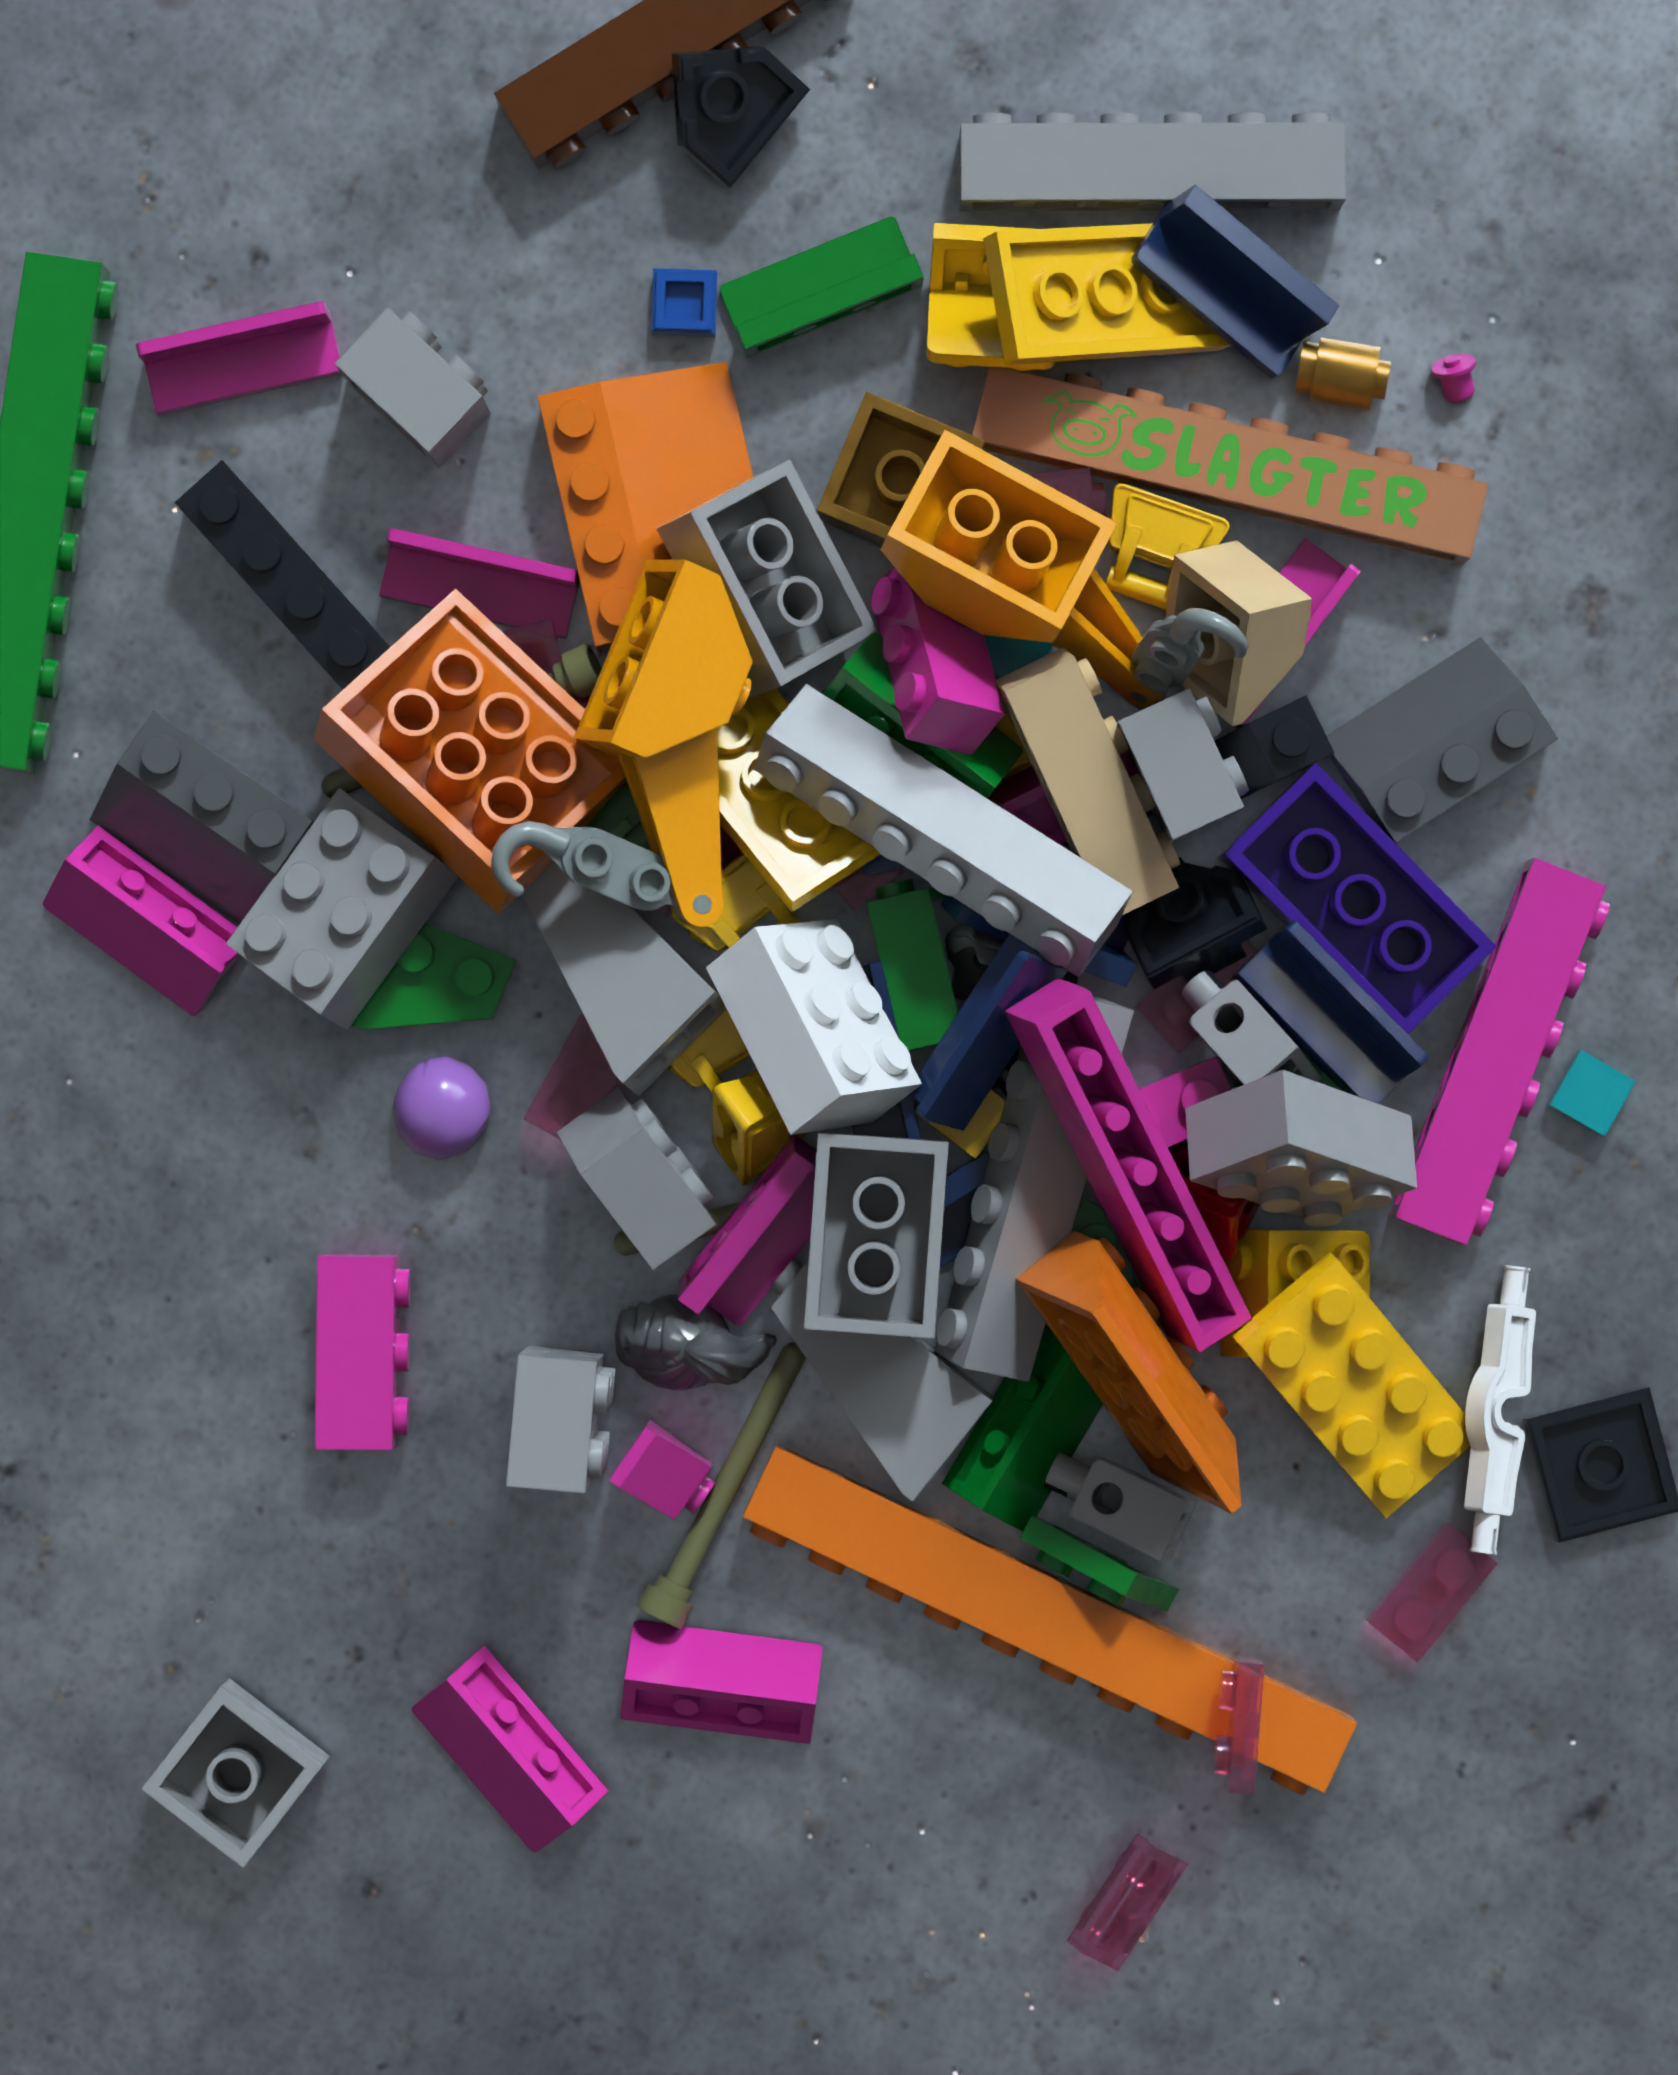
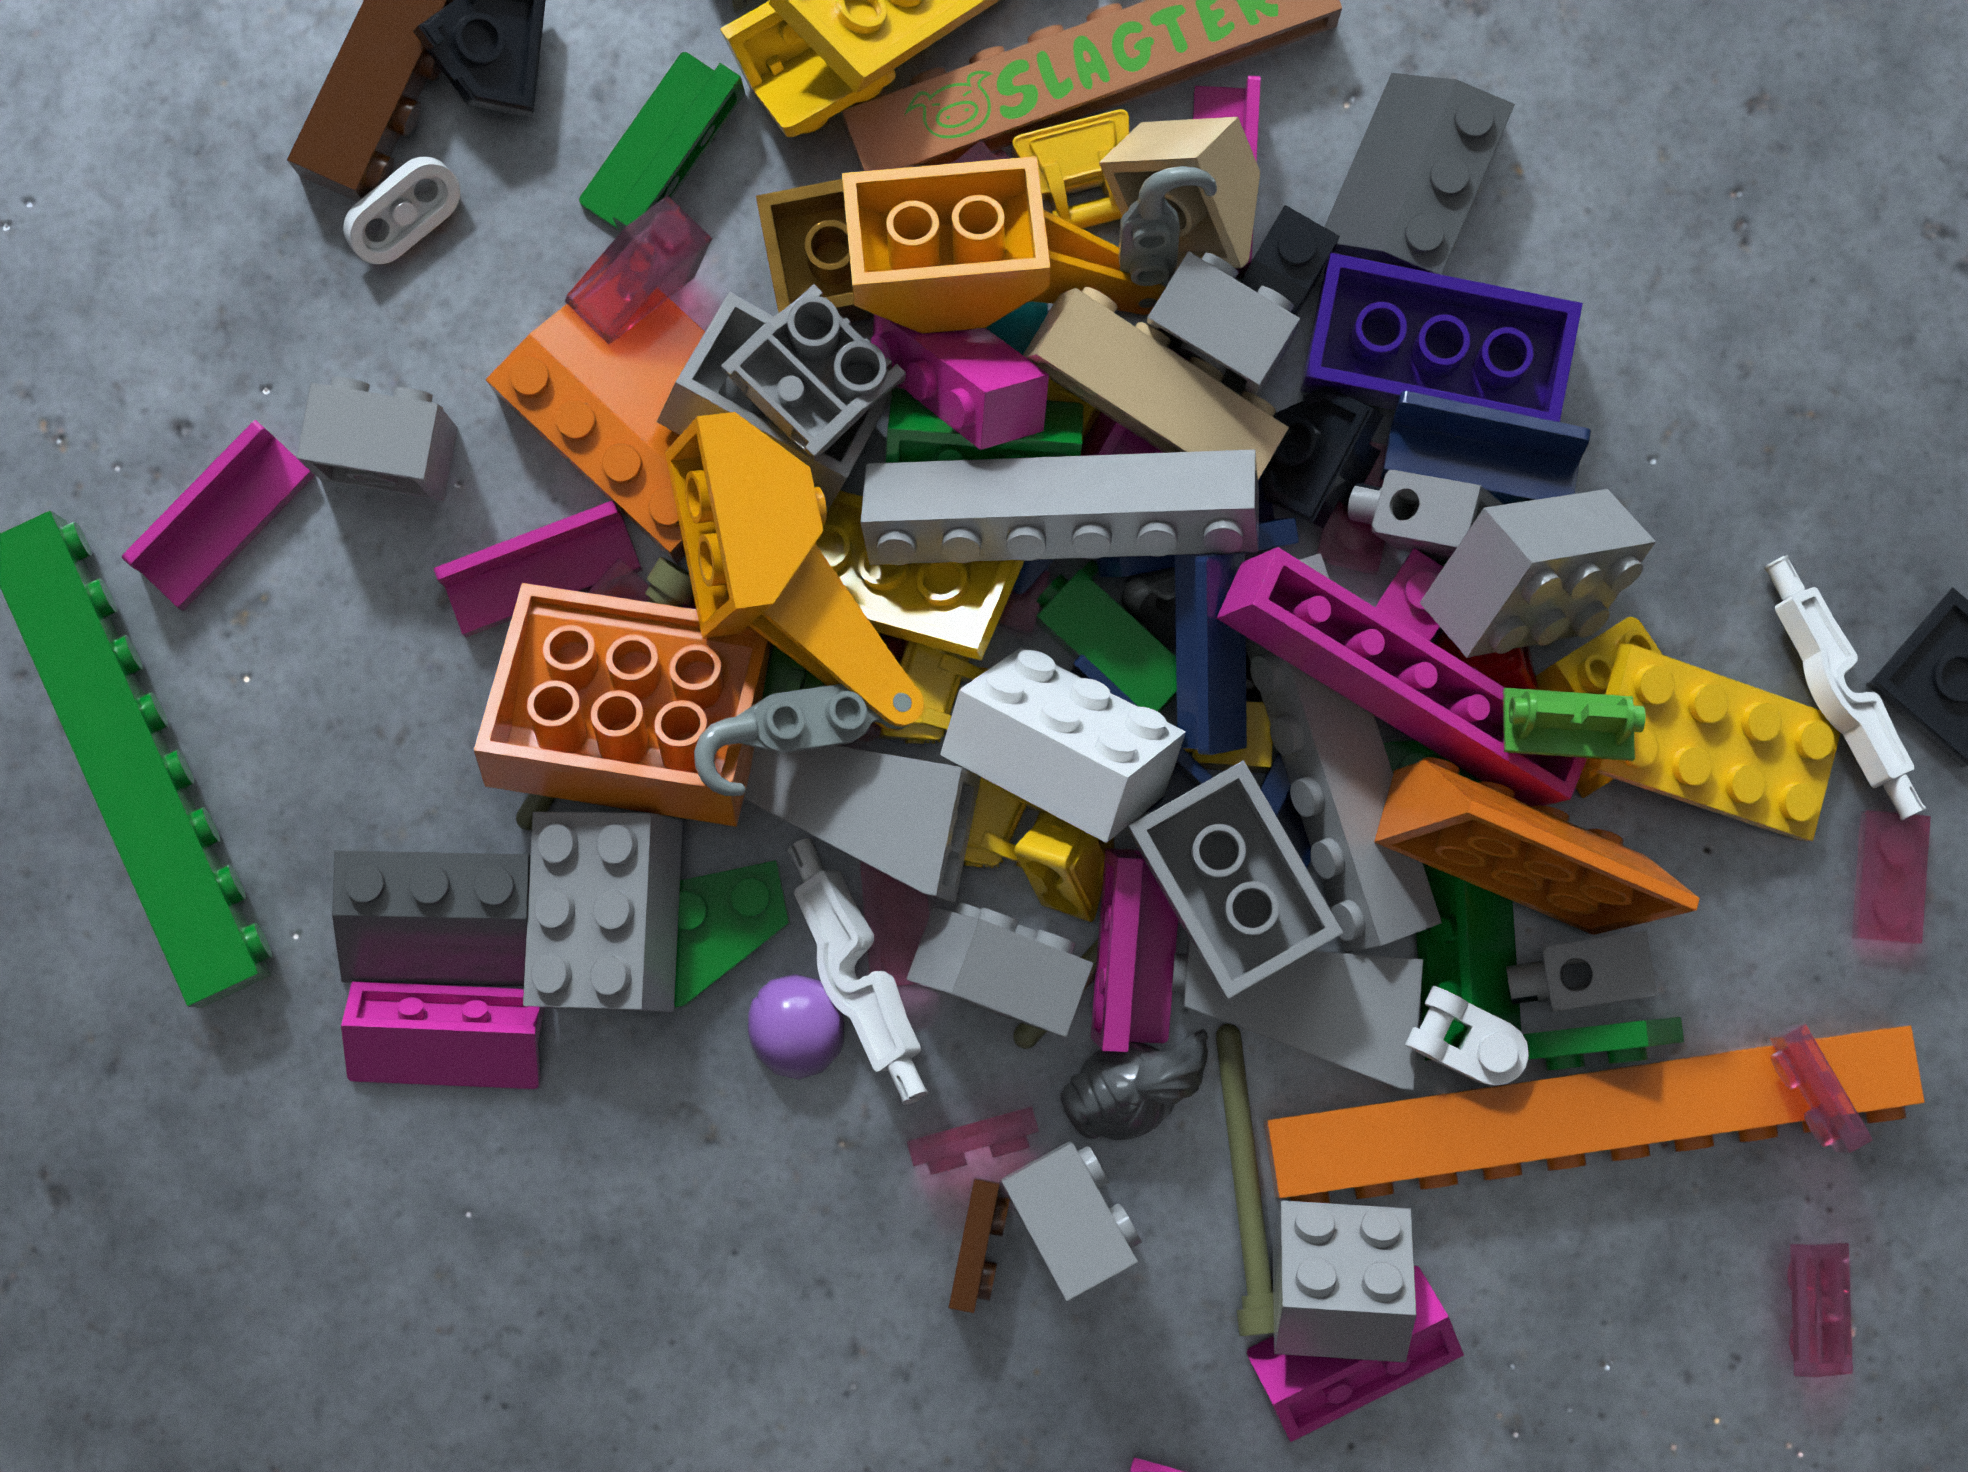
camera: 25 degrees left, 5 degrees down
black brick [174,460,391,690] -> none
dark pink brick [315,1254,411,1450] -> none
dark pink slope [609,1419,715,1520] -> none
blue tile [651,268,717,337] -> none
dark pink brick [1388,858,1610,1245] -> none
teal tile [1547,1050,1636,1137] -> none
none -> white plate [343,157,460,264]
none -> clear pink slope [565,195,712,345]
none -> light grey slope [721,284,906,460]
none -> white piece [788,838,928,1105]
none -> clear pink plate [907,1106,1039,1175]
none -> reddish brown plate [948,1178,1010,1313]
none -> light grey brick [1272,1200,1416,1362]
none -> white plate [1405,986,1529,1086]
none -> bright green hinge [1503,688,1646,761]

